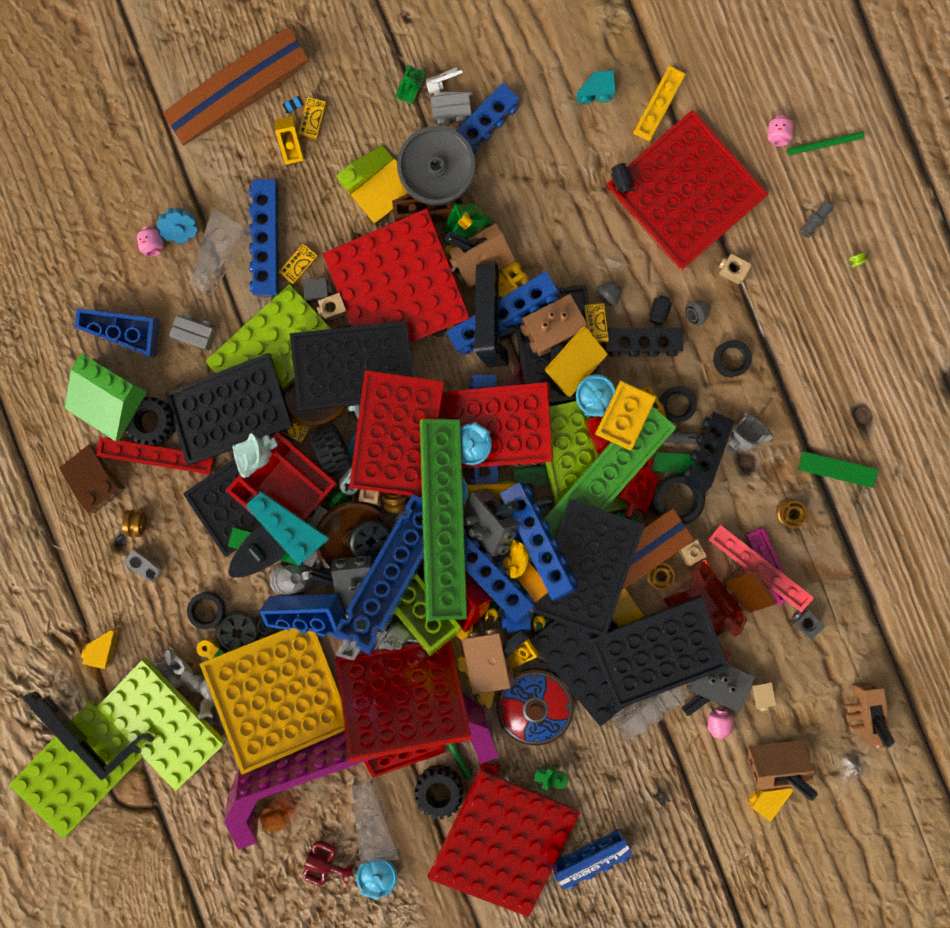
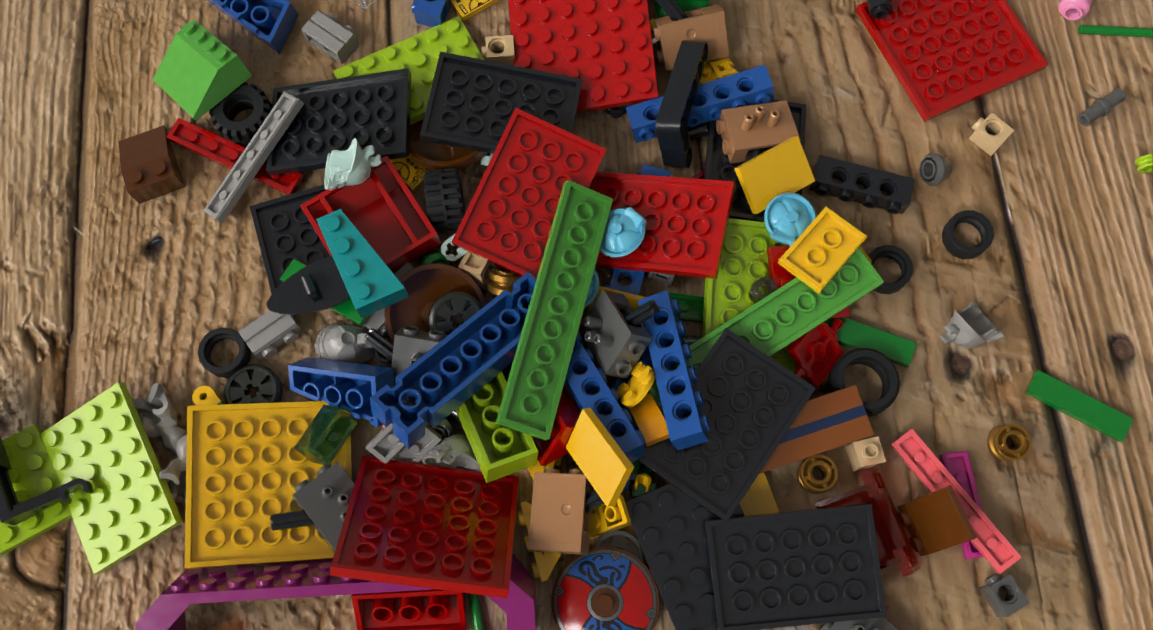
camera: 10 degrees right, 15 degrees down
yellow slope [81,628,120,669] -> none
pearl gold wheel [122,510,147,537] -> none
light grey leg [123,548,163,582] -> none
black plate [257,617,275,635] -> none
dark grey brick [303,278,333,302] -> none
yellow tile [584,304,609,343] -> none
dark grey cone [597,281,622,306] -> none
black brick [648,295,672,325] -> none
dark grey pin [664,430,697,445] -> none
black brick [684,412,735,493] -> none
none -> light grey tile [203,91,304,224]
none -> light grey brick [239,310,302,360]
none -> dark grey piece [270,462,355,553]
none -> clear green brick [294,404,358,467]
none -> yellow tile [565,408,634,507]
none -> clear smoke bush [750,277,777,301]

